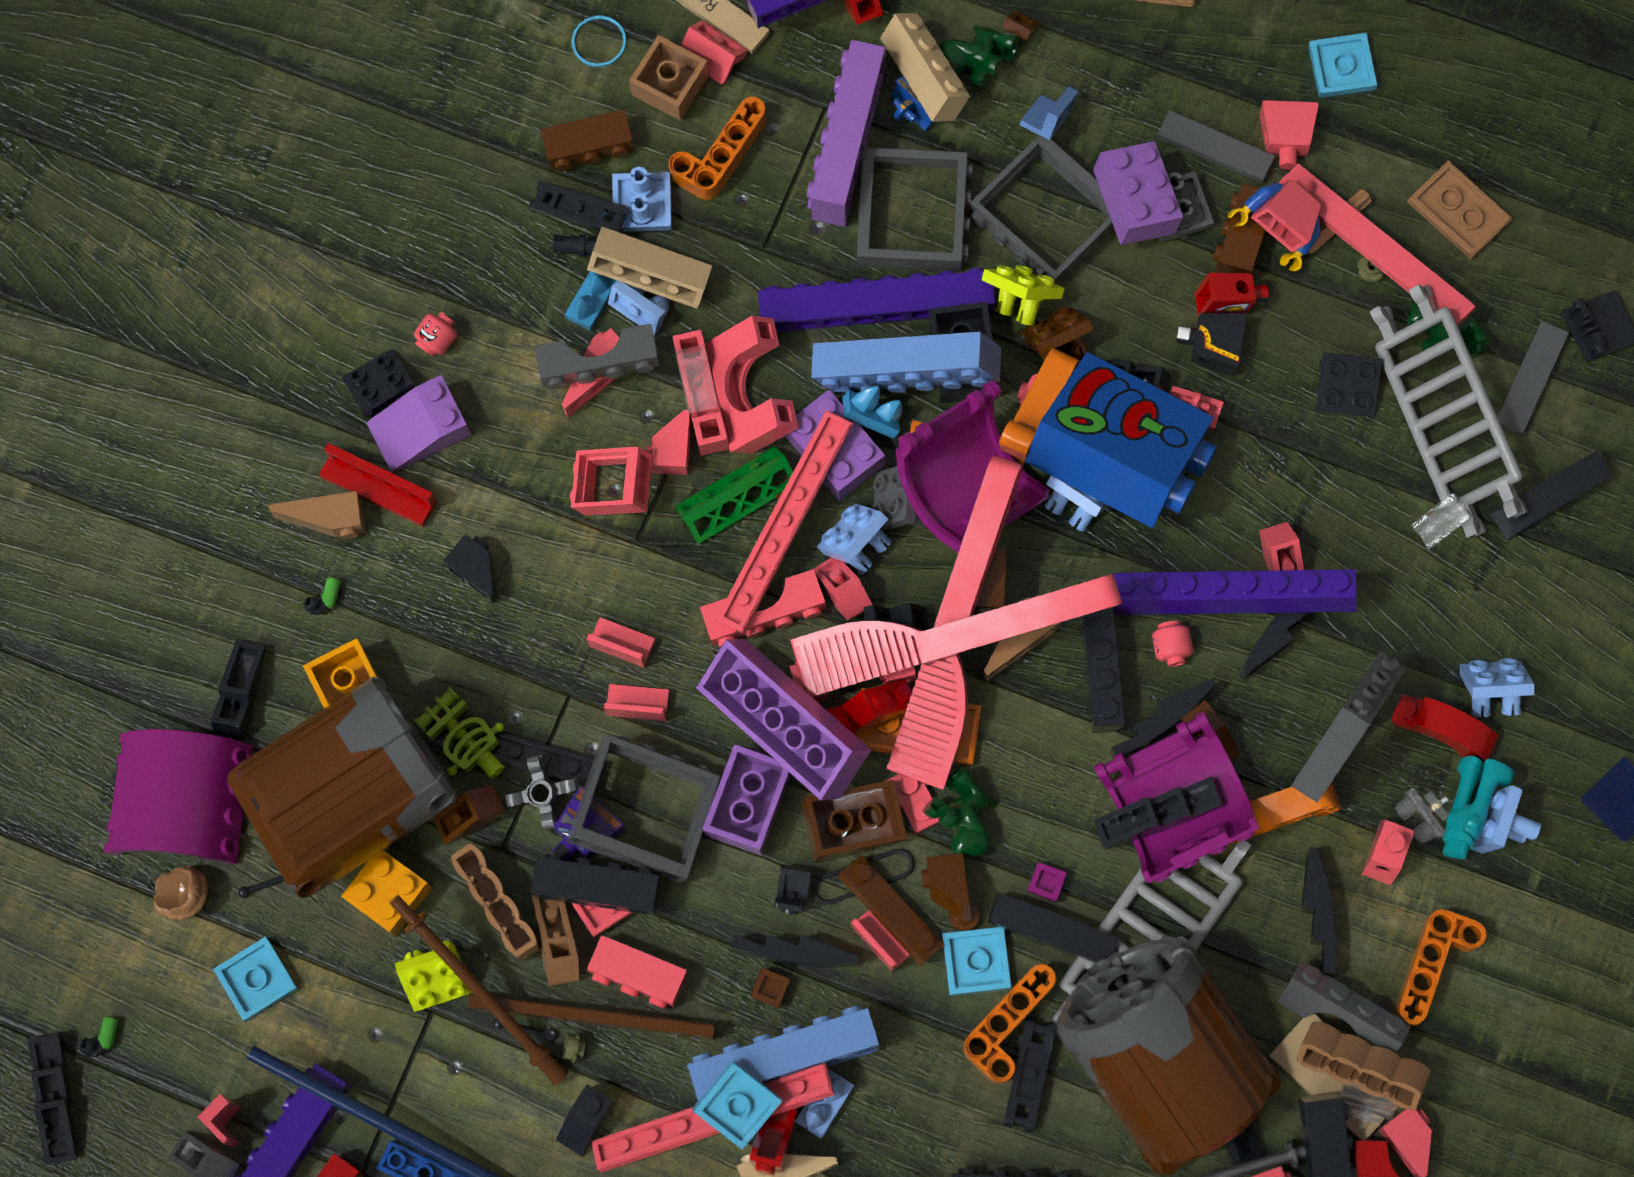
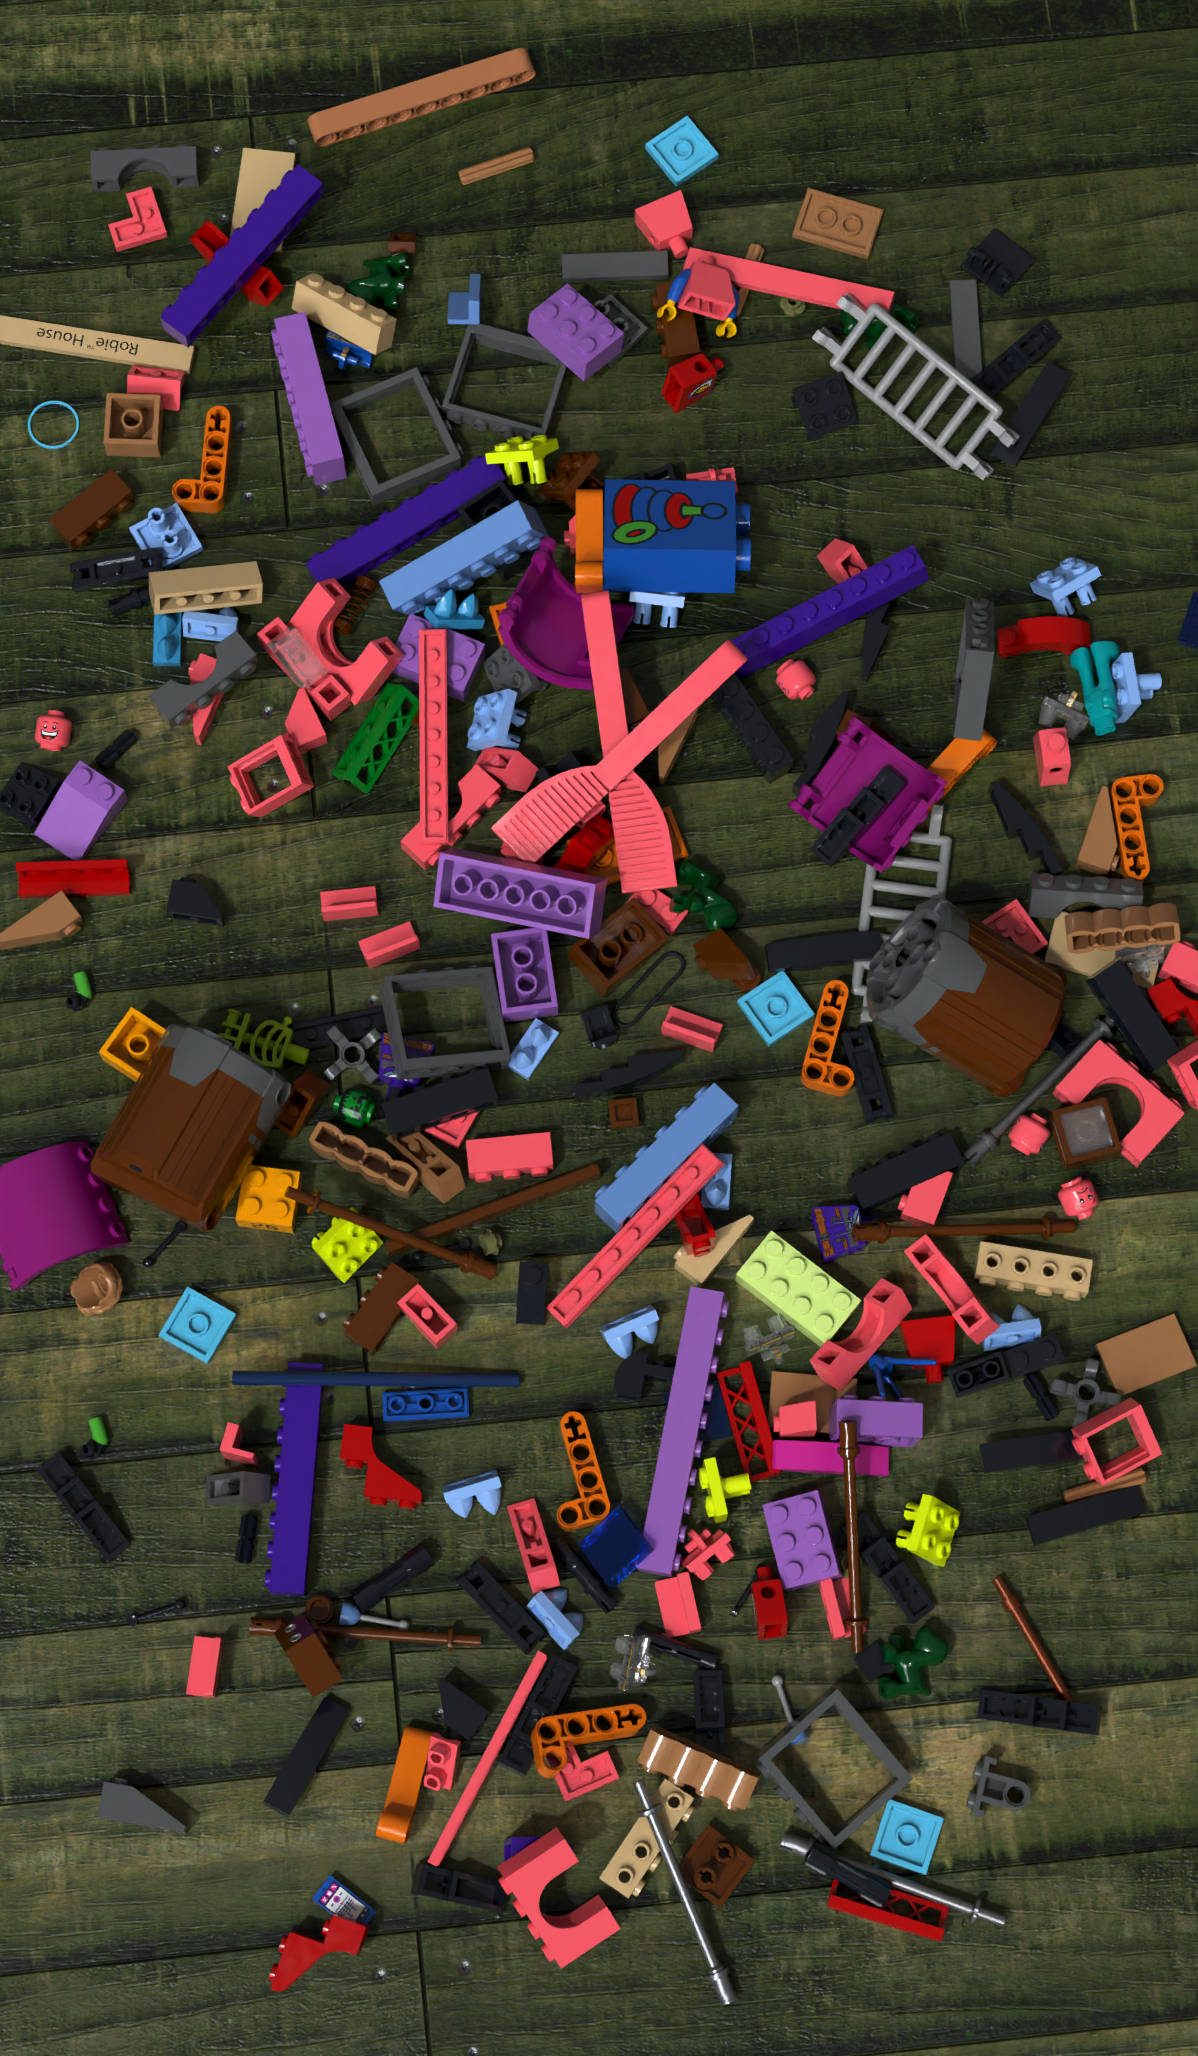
camera: 35 degrees left, 0 degrees up
black slope [211,640,266,739] -> none
medium azure tile [693,1060,782,1150] -> none
reddish brown plate [838,855,944,966] -> none
magenta plate [1027,862,1067,903] -> none
black torso [1176,313,1247,376] -> none
clear hips [1410,492,1473,549] -> none
none -> black piece [95,729,137,770]
none -> reddish brown piece [333,575,377,636]
none -> green head [333,1088,376,1128]
none -> reddish brown brick [343,1262,421,1356]
none -> coral slope [397,1284,458,1350]
none -> light blue tile [507,1018,559,1081]
none -> black slope [970,319,1061,406]
none -> coral plate [982,899,1048,955]
none -> medium nougat slope [1074,785,1119,877]

